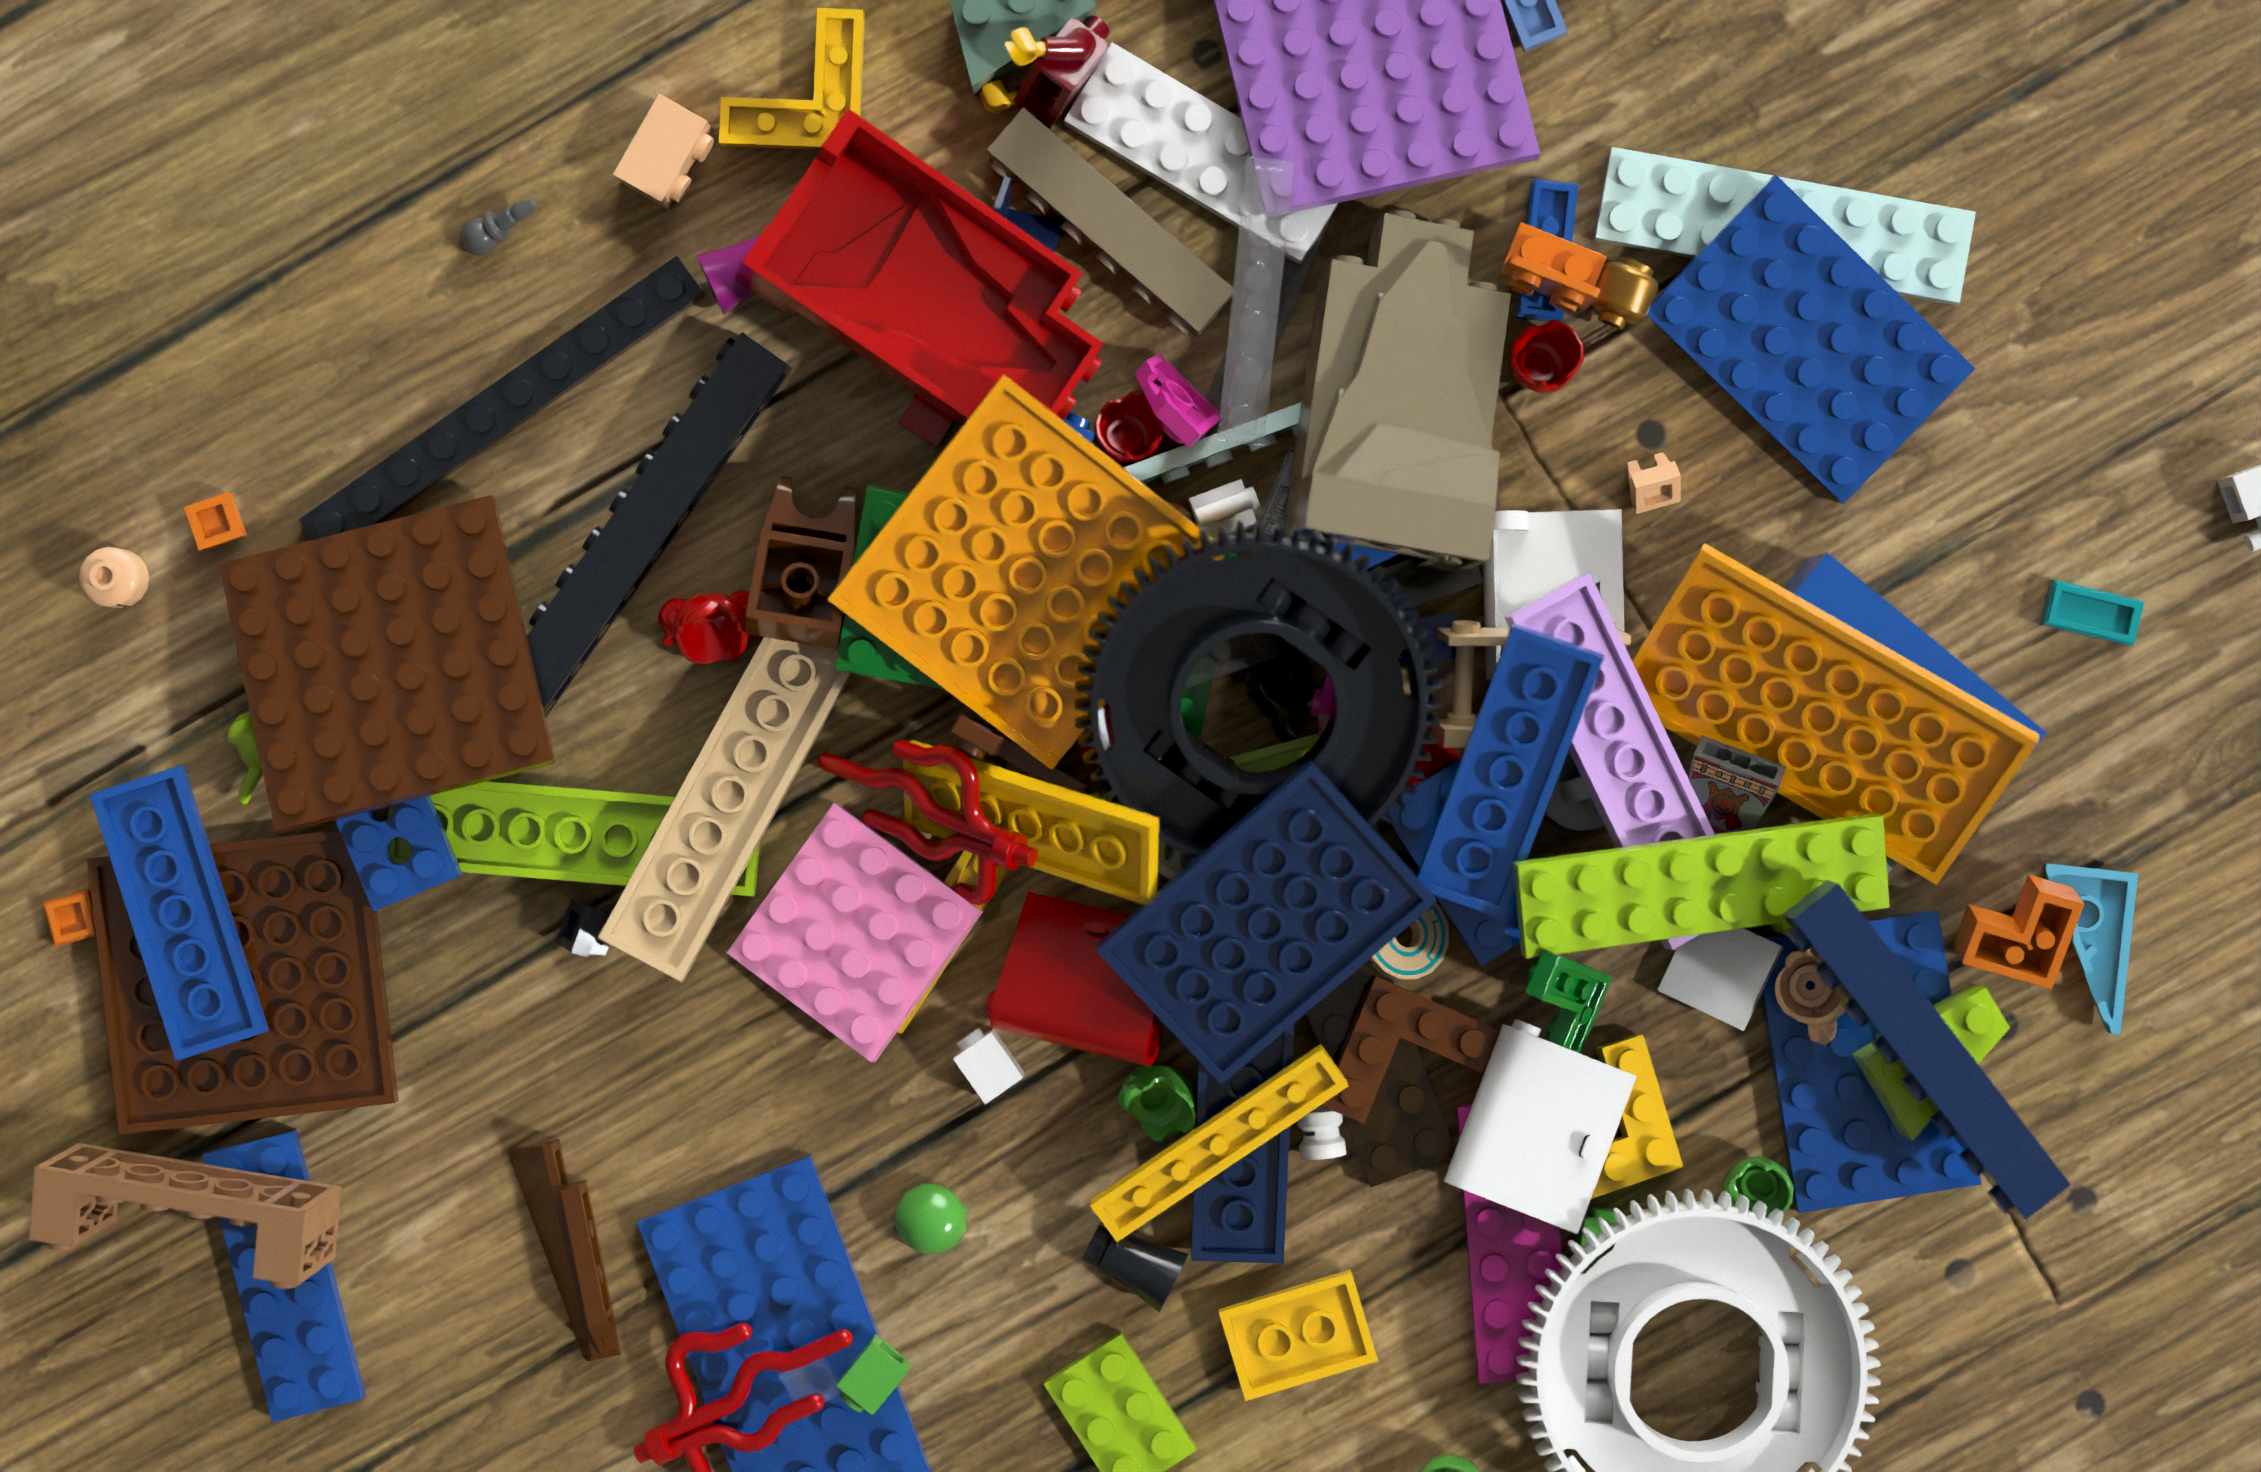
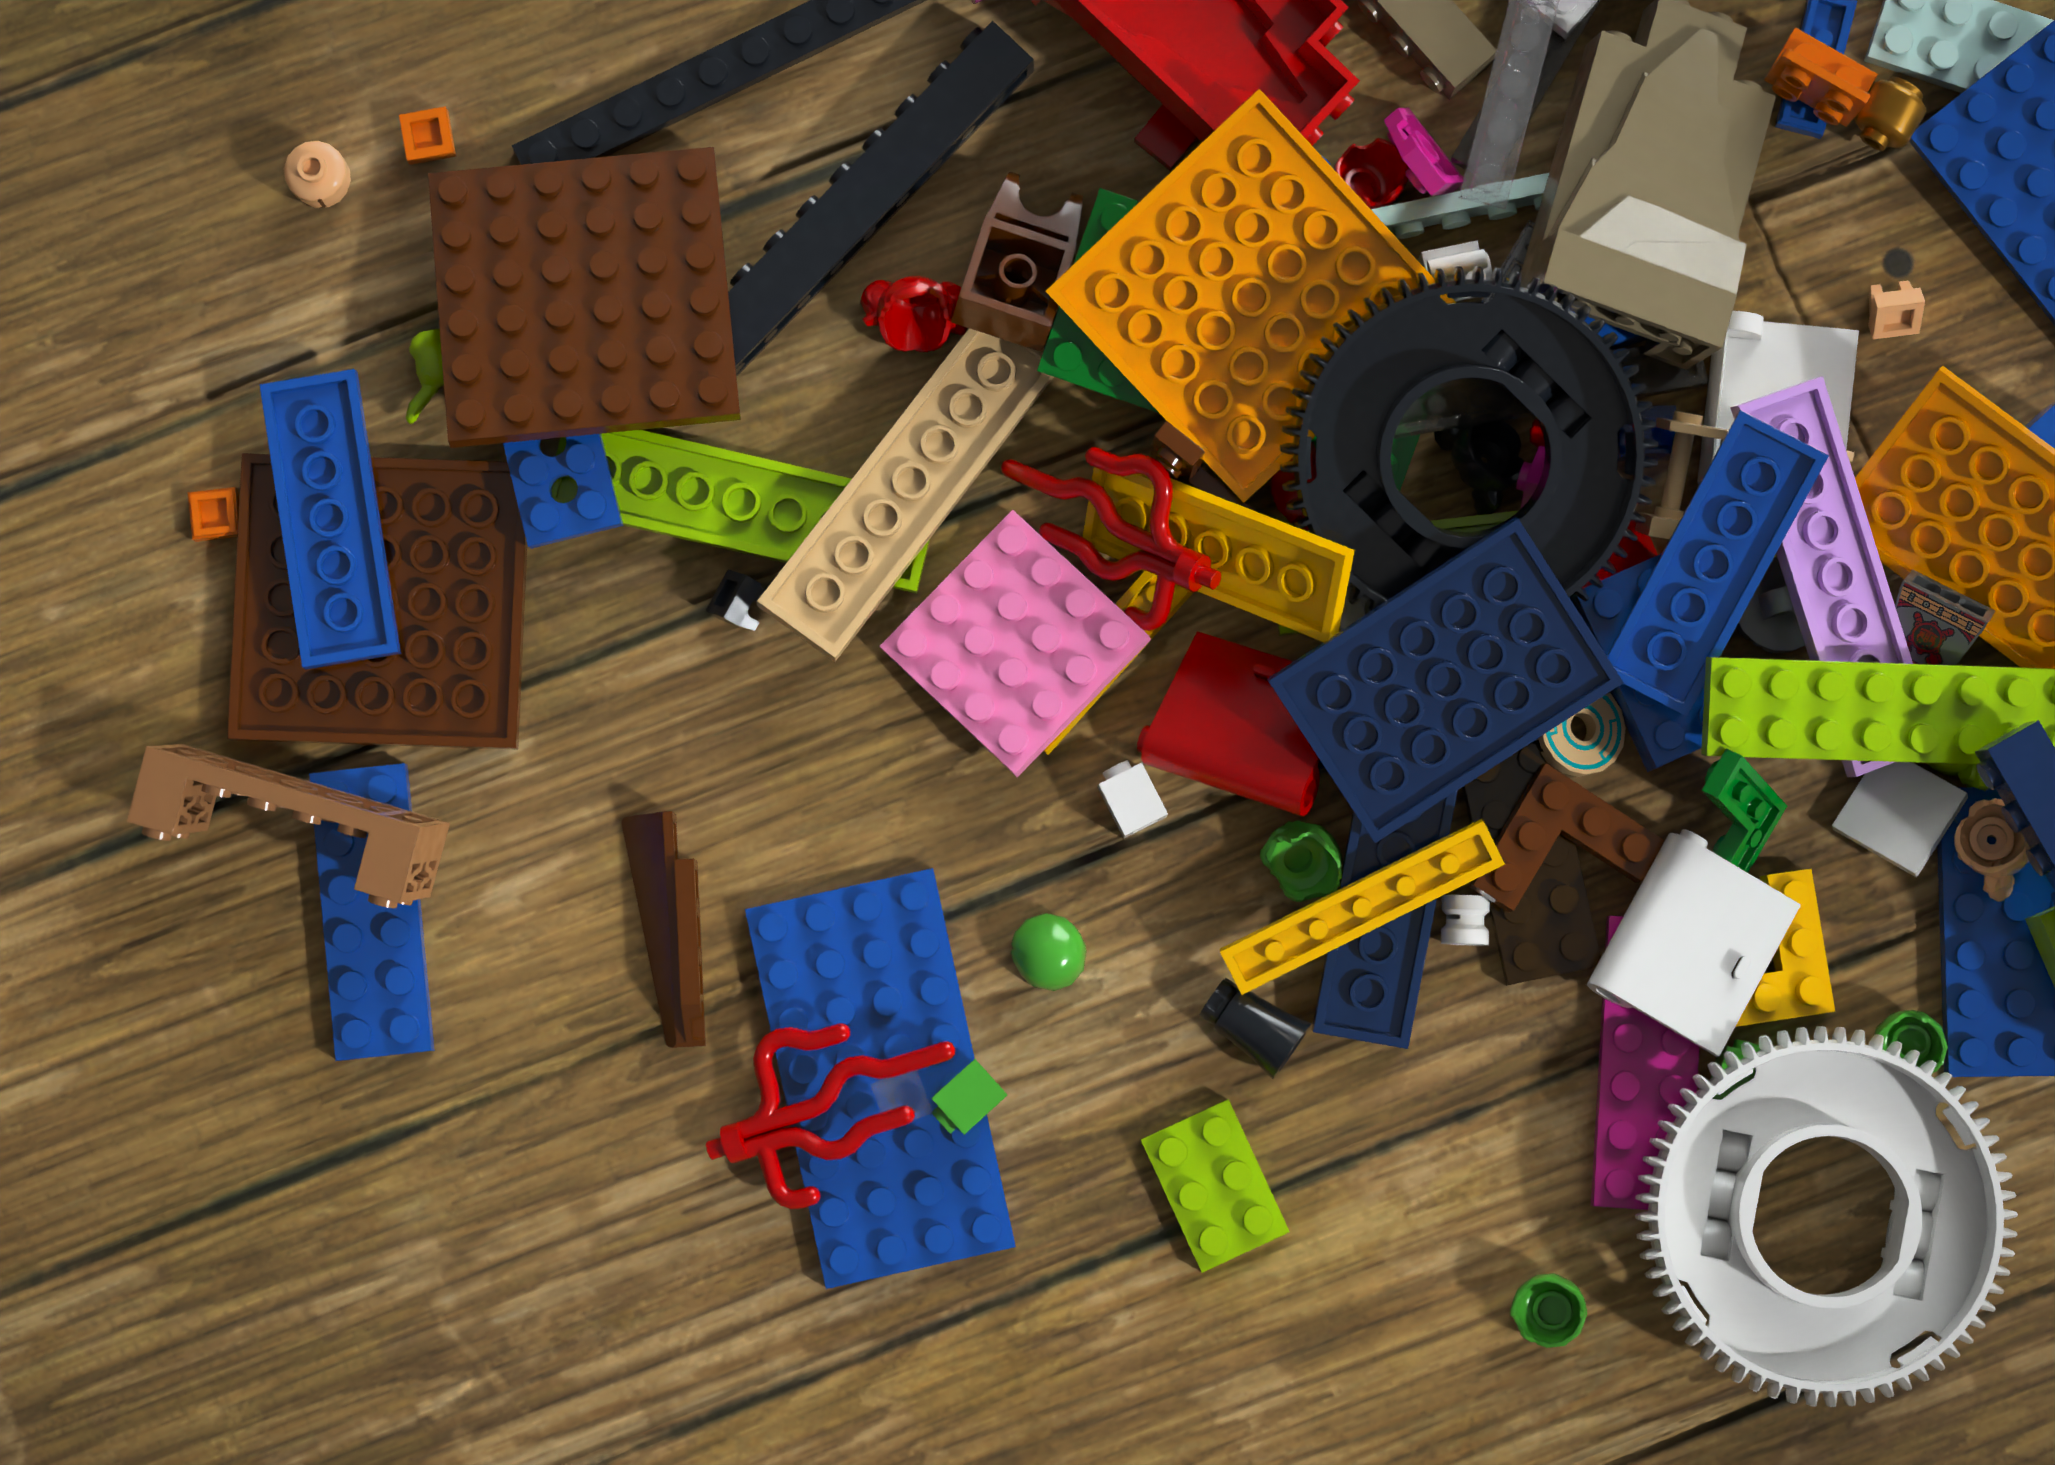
camera: 10 degrees right, 5 degrees down
yellow plate [1218,1269,1378,1401] -> none
red hair [1508,319,1584,394] -> none

